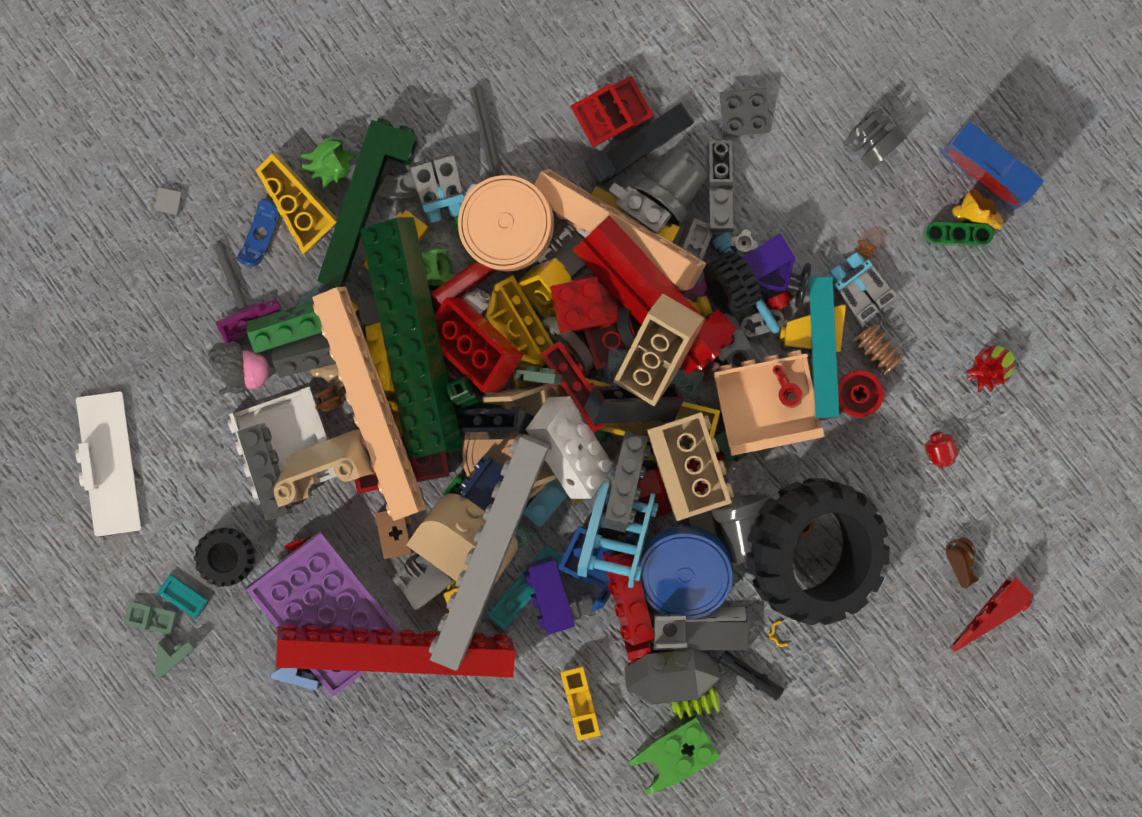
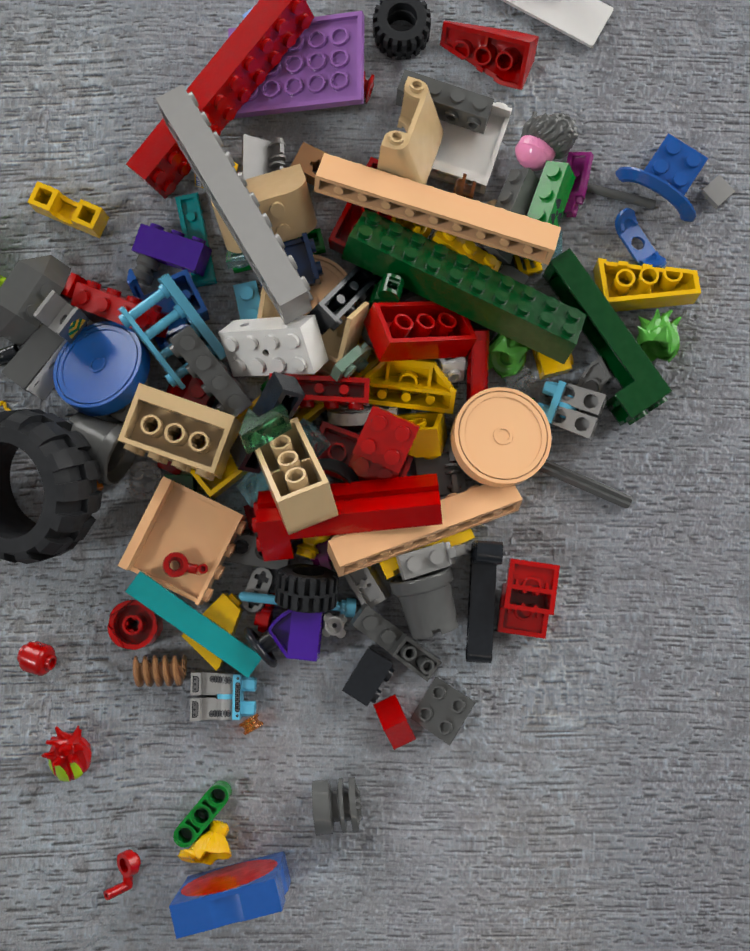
camera: 130 degrees right, 5 degrees down
none -> red plate [103,849,141,901]
none -> clear green slope [239,405,292,454]
none -> black brick [342,647,395,706]
none -> red slope [373,694,416,750]
none -> red wedge [440,21,539,90]
none -> blue piece [615,133,708,222]

